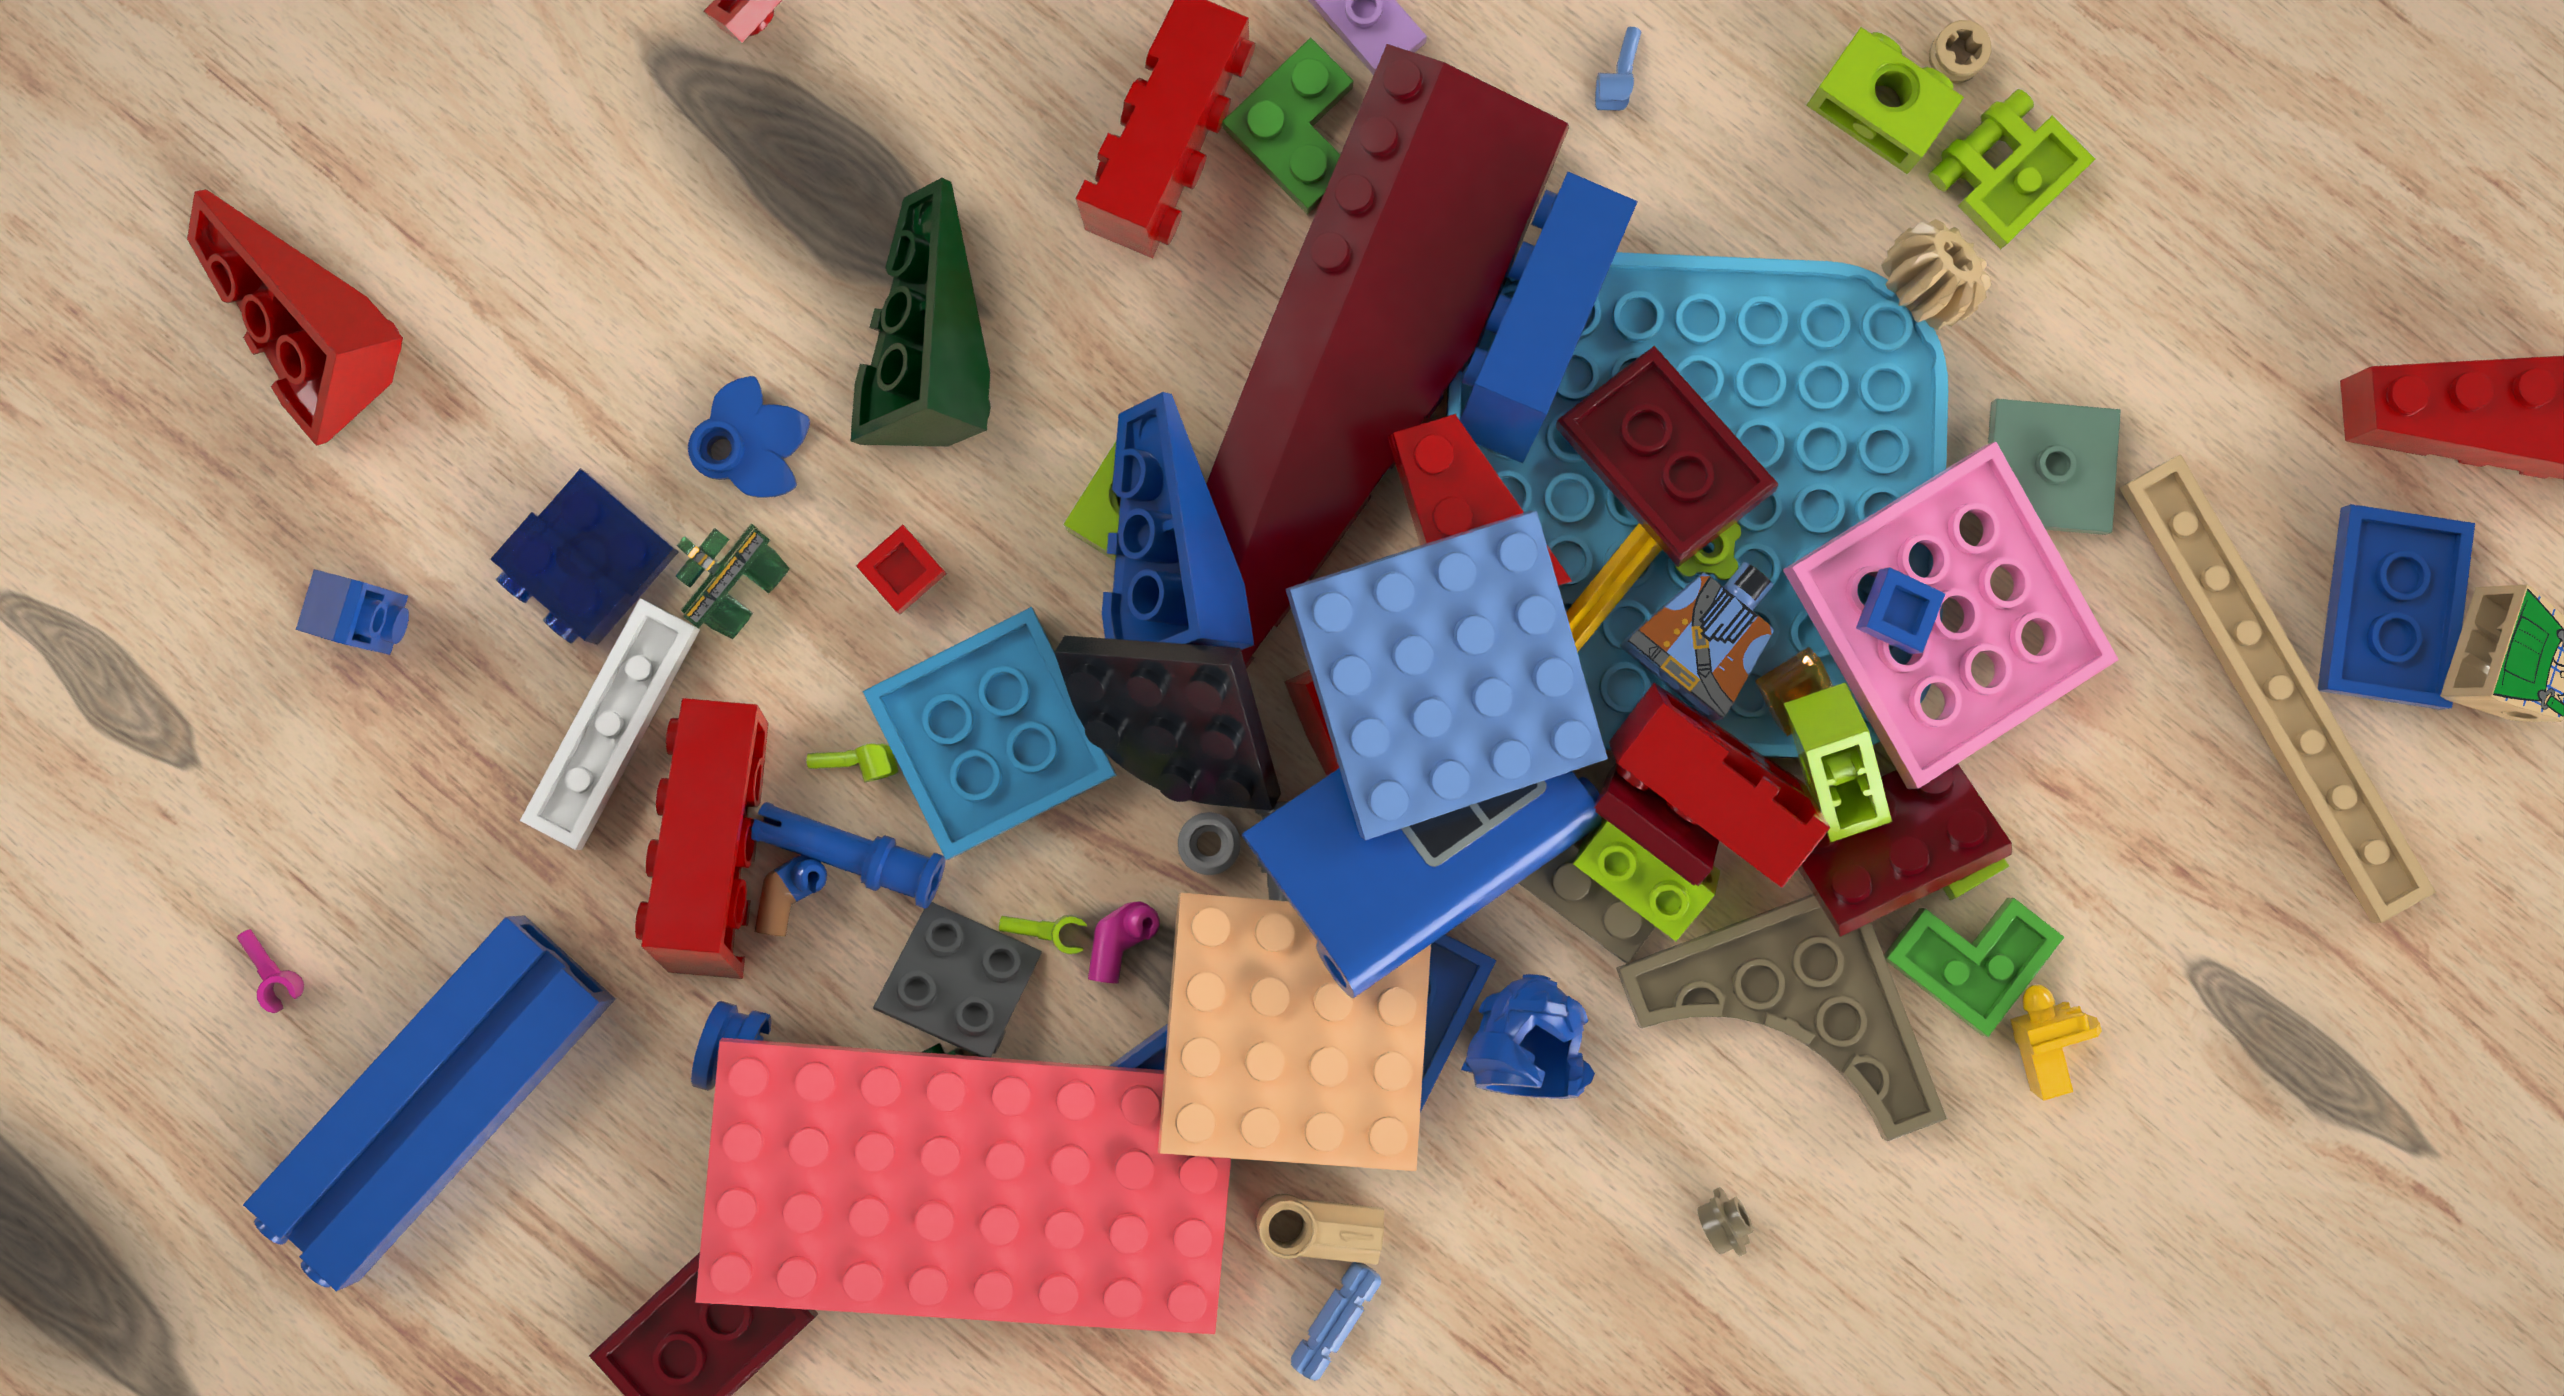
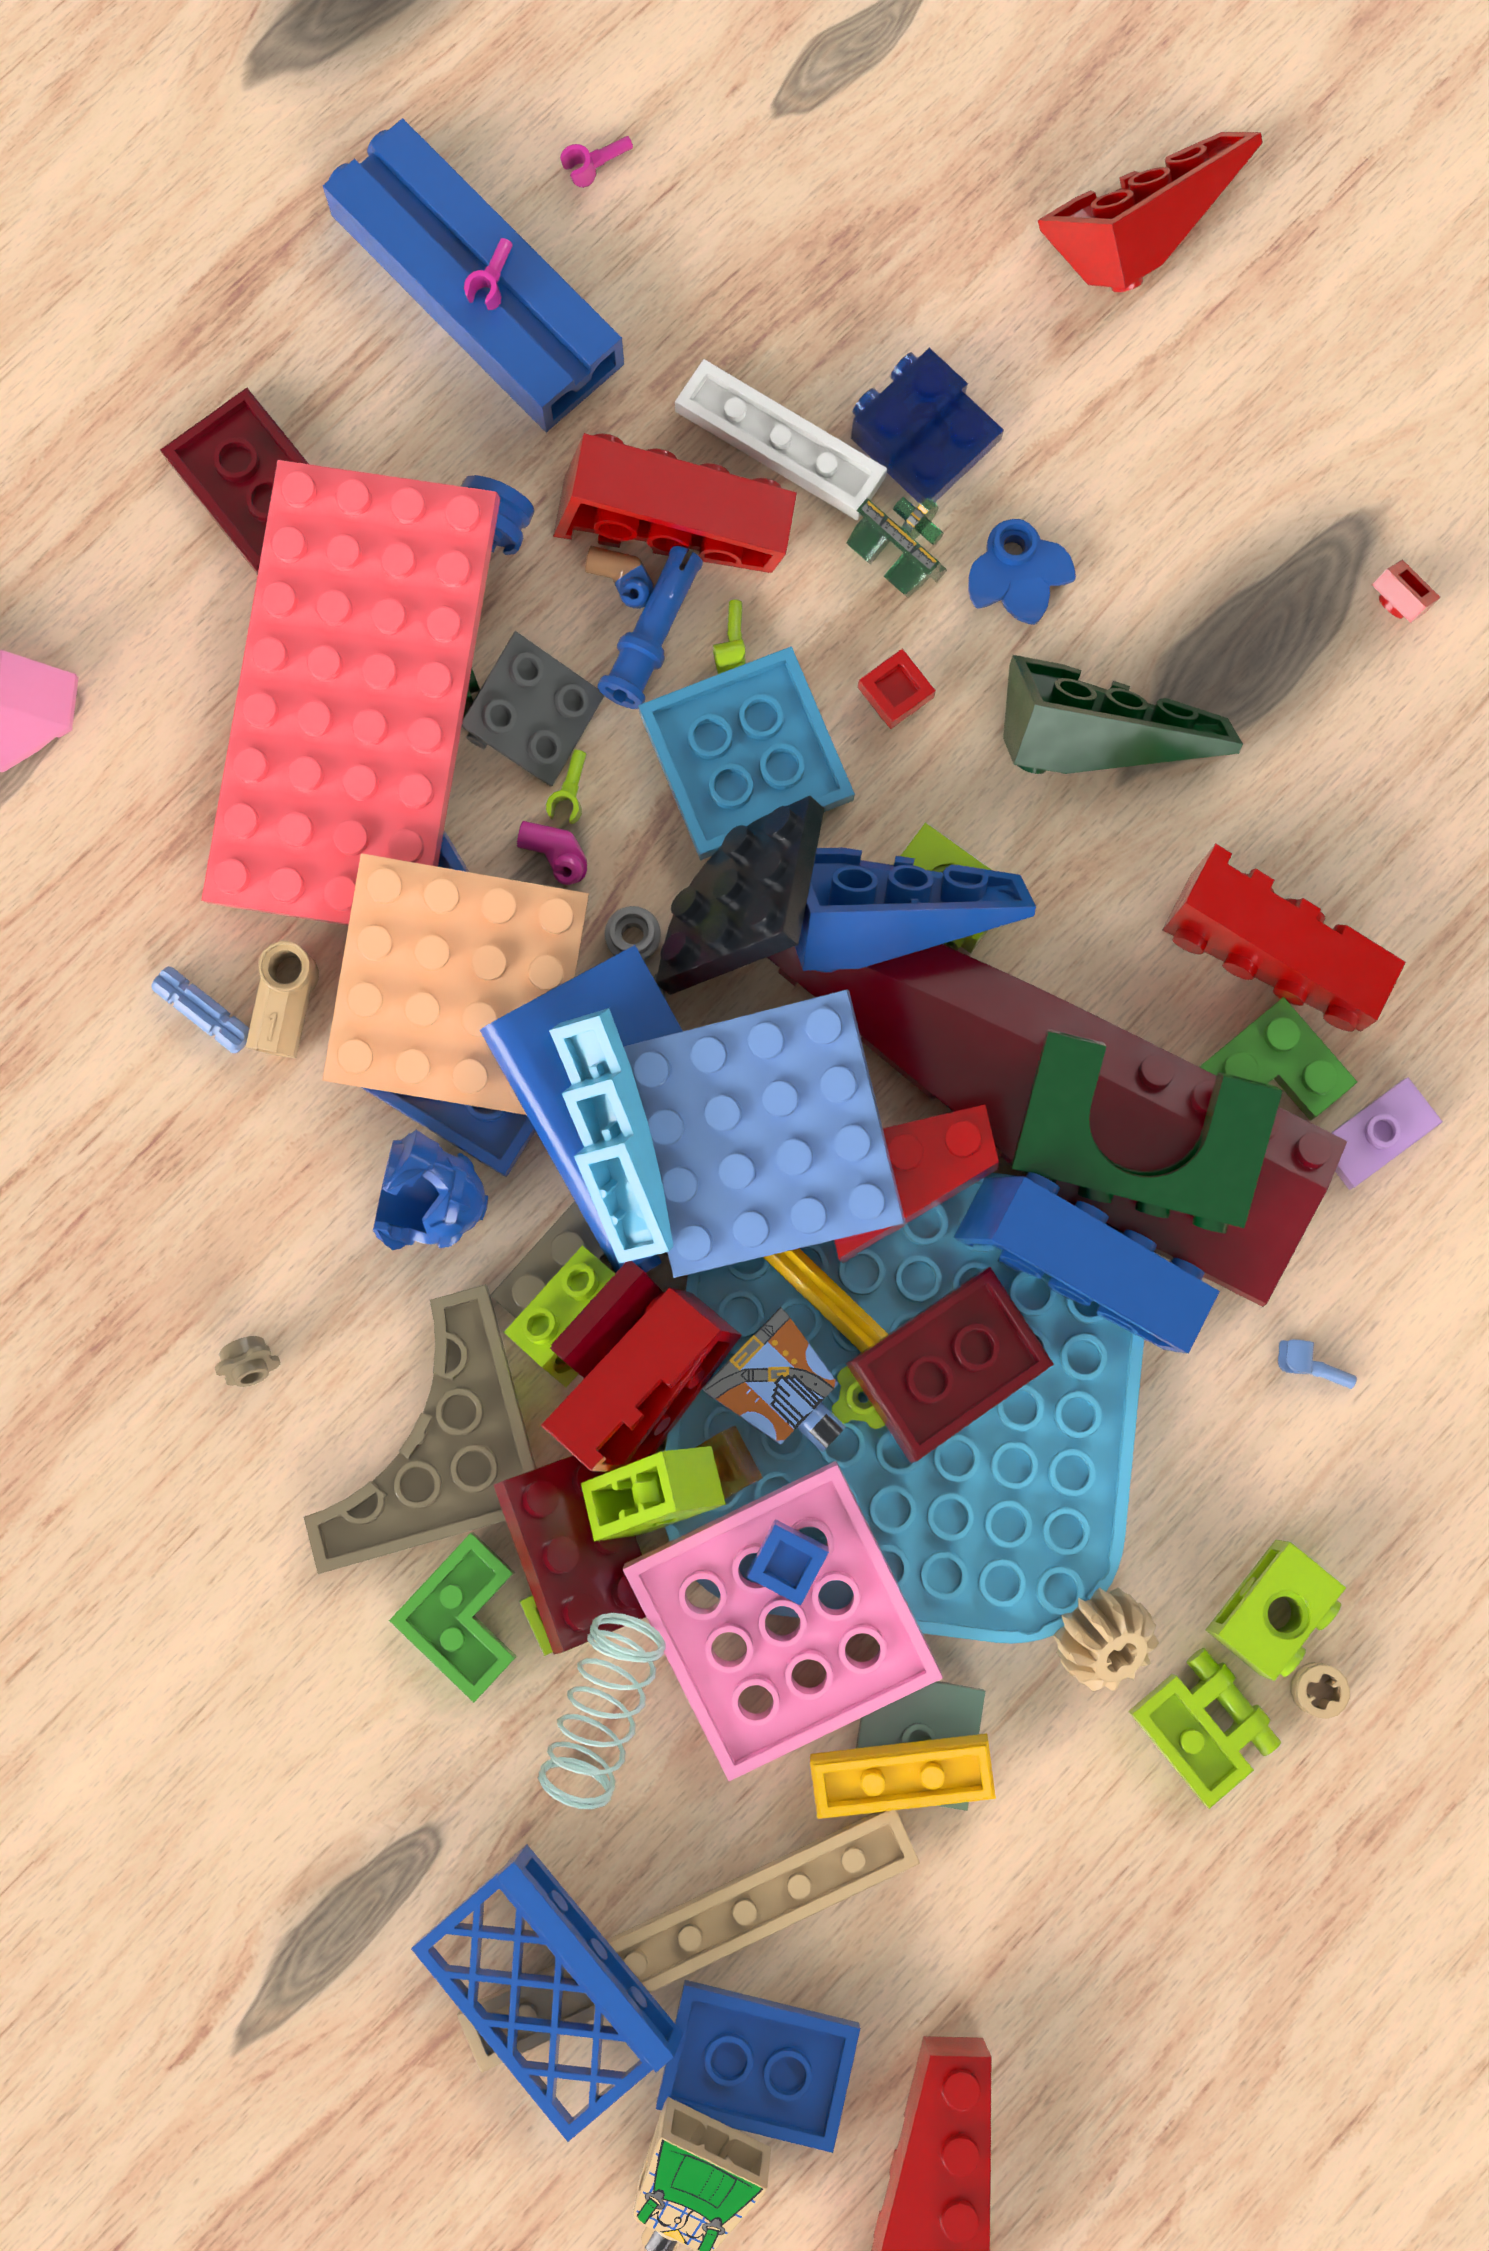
camera: 90 degrees right, 5 degrees down
blue slope [296,569,409,655] -> none
yellow piece [2010,985,2102,1101] -> none
none -> blue fence [411,1844,683,2142]
none -> dark pink hand [464,238,513,310]
none -> light aqua piece [538,1613,666,1810]
none -> medium azure slope [550,1008,674,1263]
none -> yellow tile [810,1733,996,1819]
none -> dark green arch [1012,1028,1283,1233]

